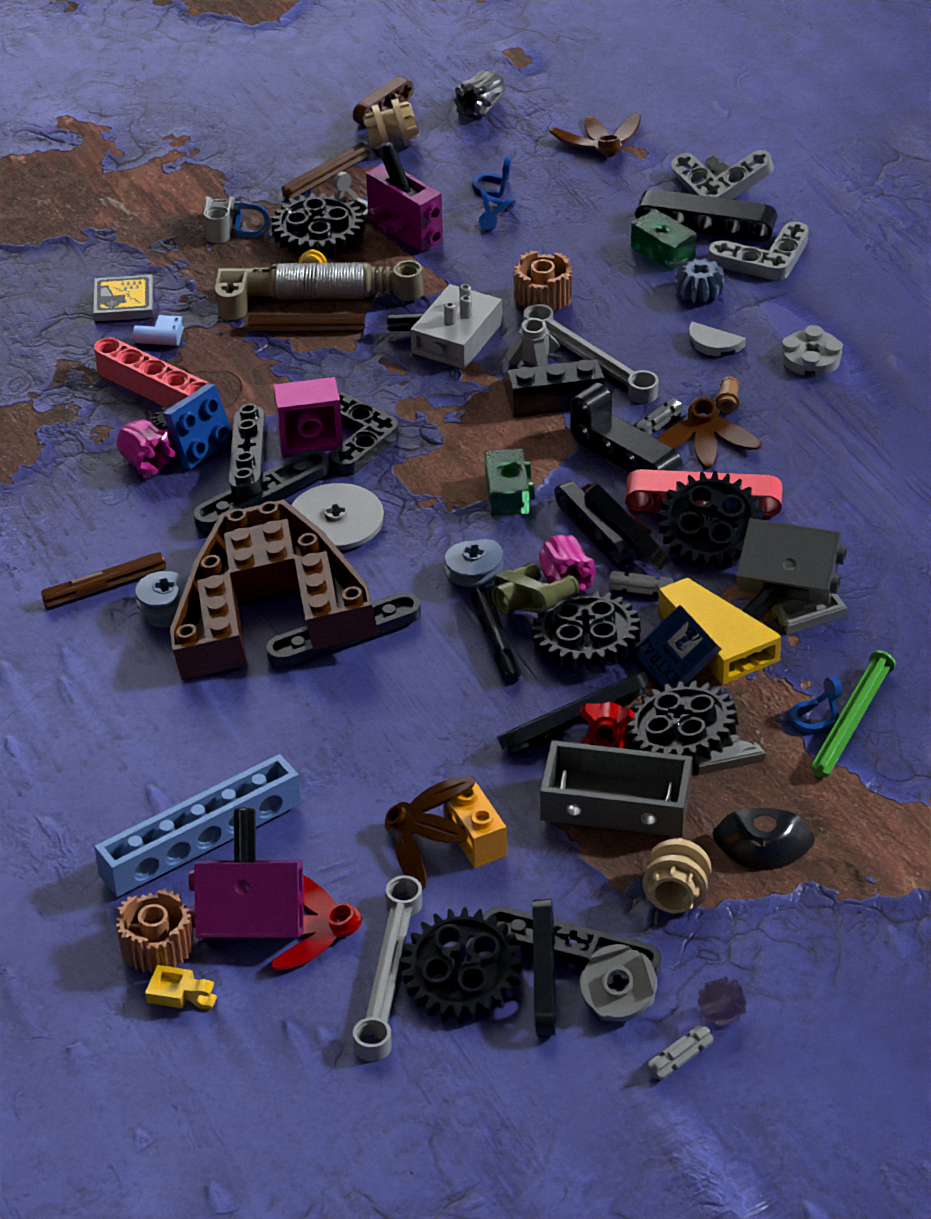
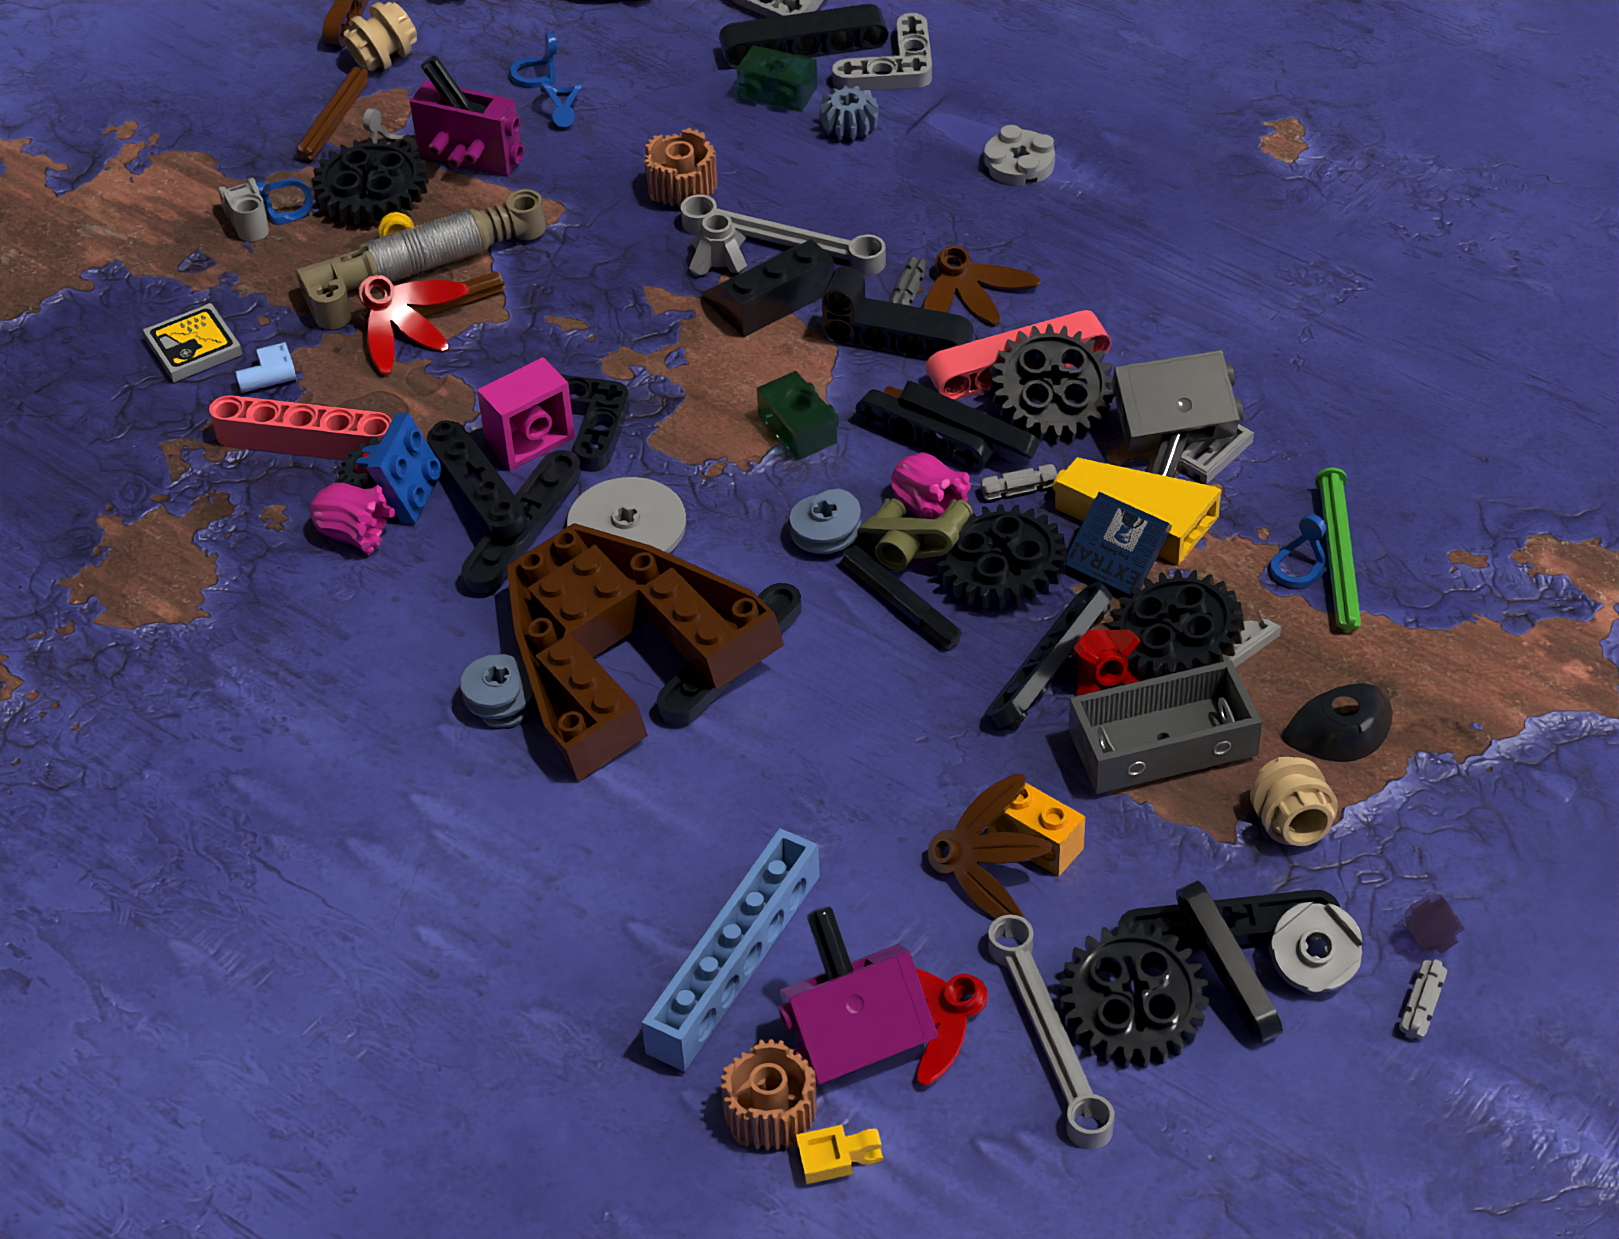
camera: 25 degrees left, 5 degrees up
reddish brown axle [41,552,166,608] -> none
light grey piece [387,284,503,369] -> none
light grey tile [689,322,746,357] -> none
medium nougat pin [715,377,740,414] -> none
none -> red plant [358,275,469,375]

